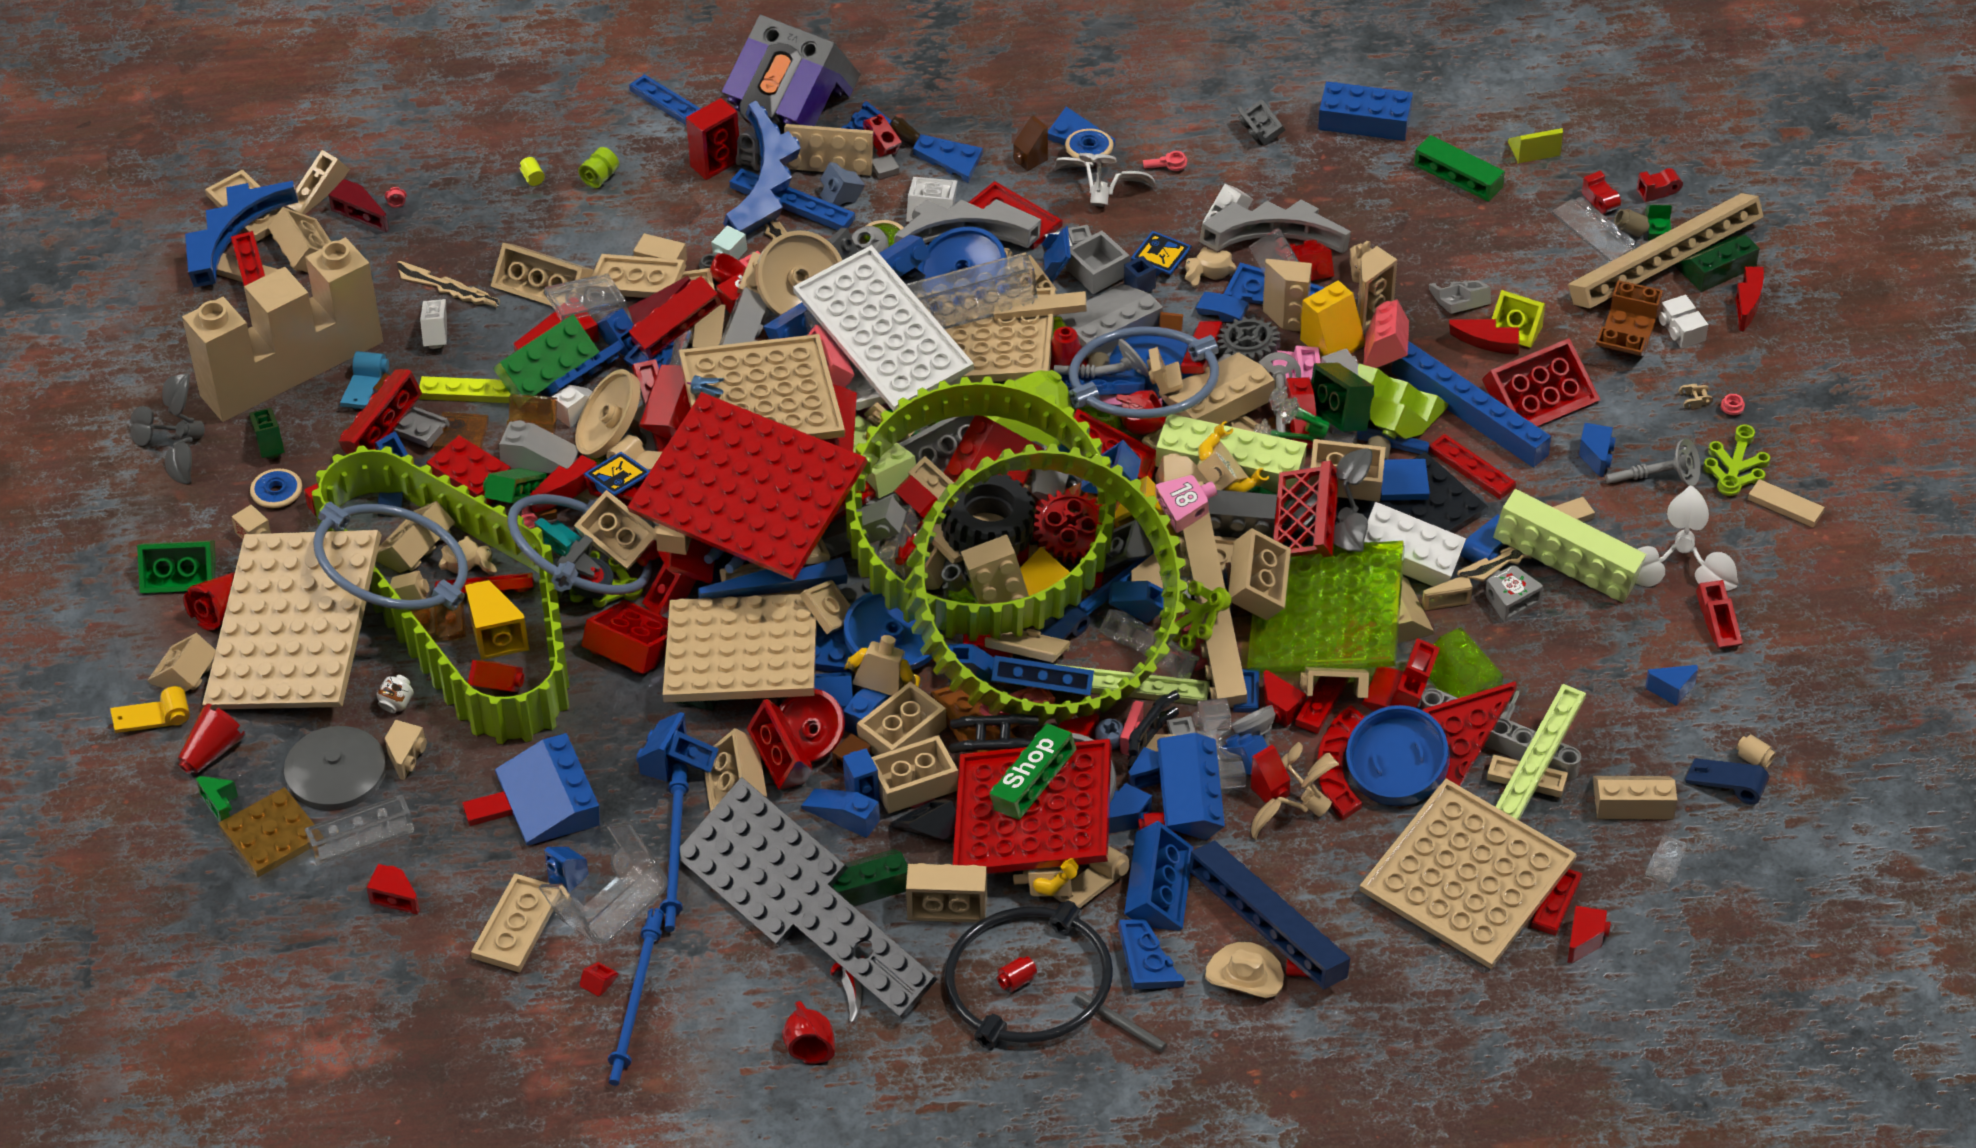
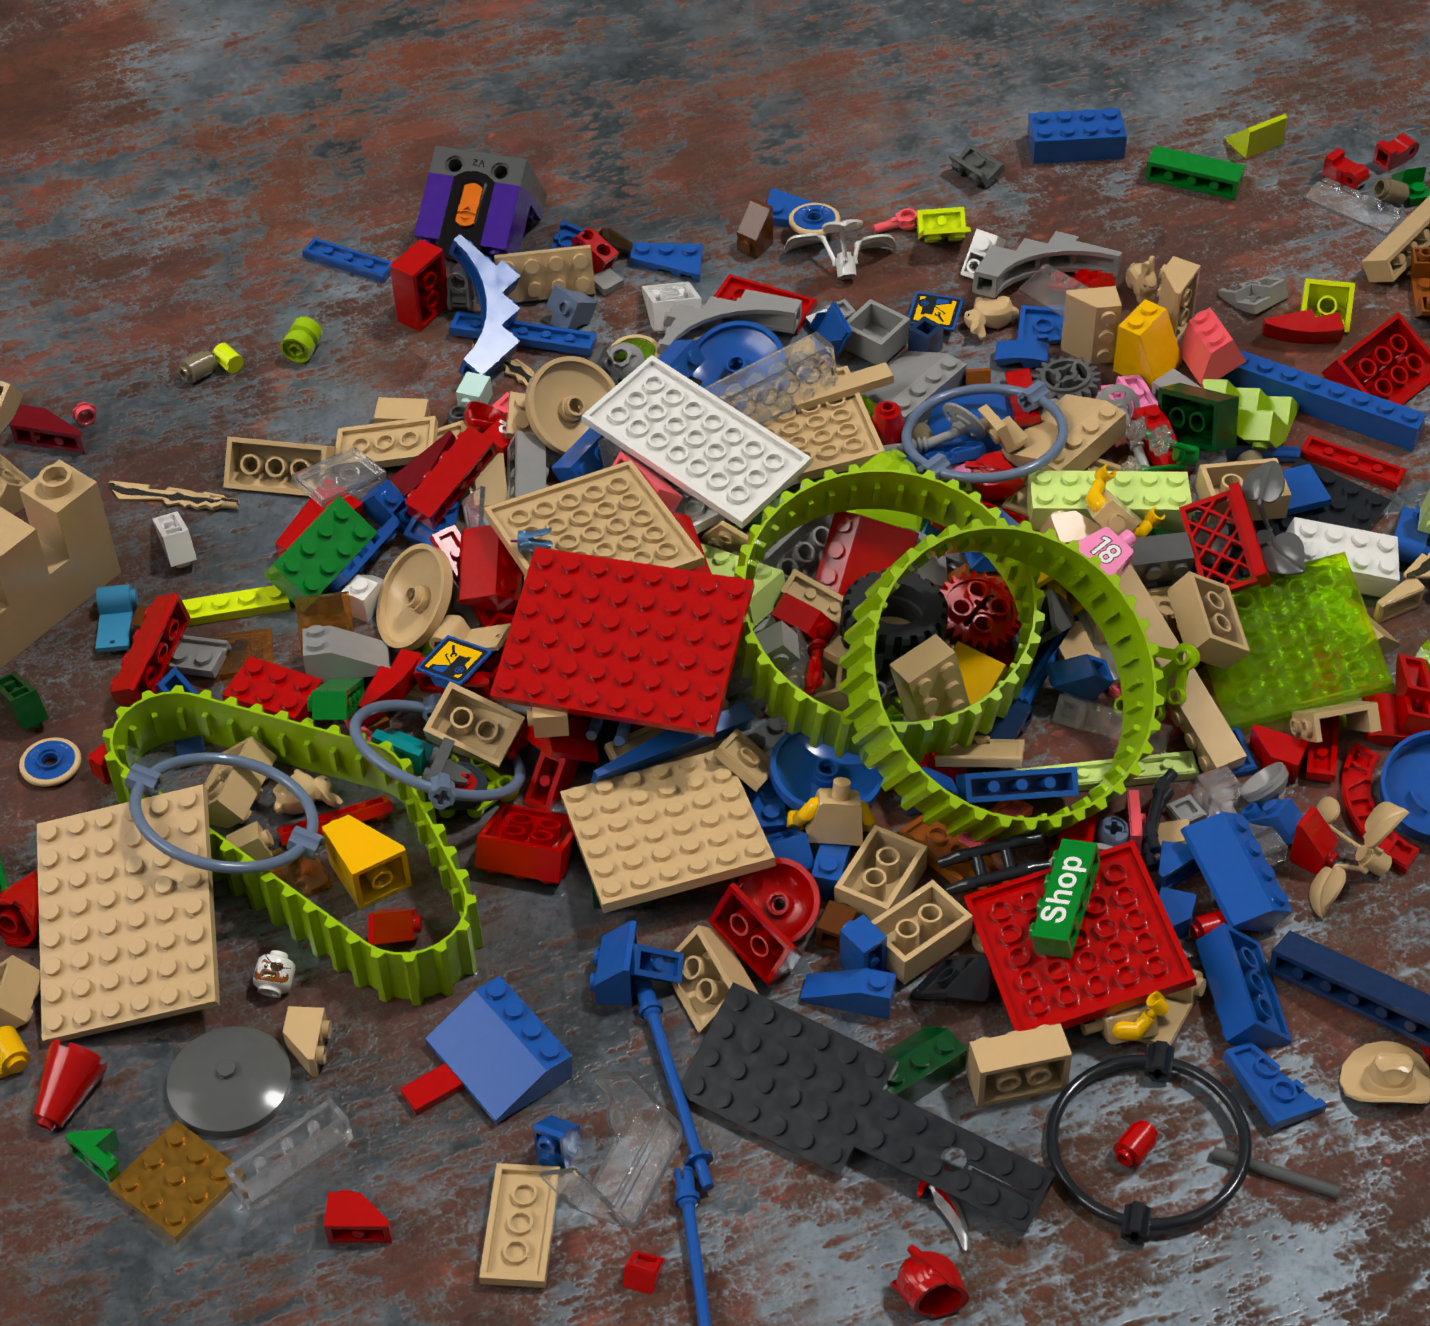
camera: 15 degrees left, 0 degrees up
tan brick [232,505,271,539] -> none
none -> dark tan brick [178,351,217,384]
none -> neon yellow bracket [916,207,971,243]

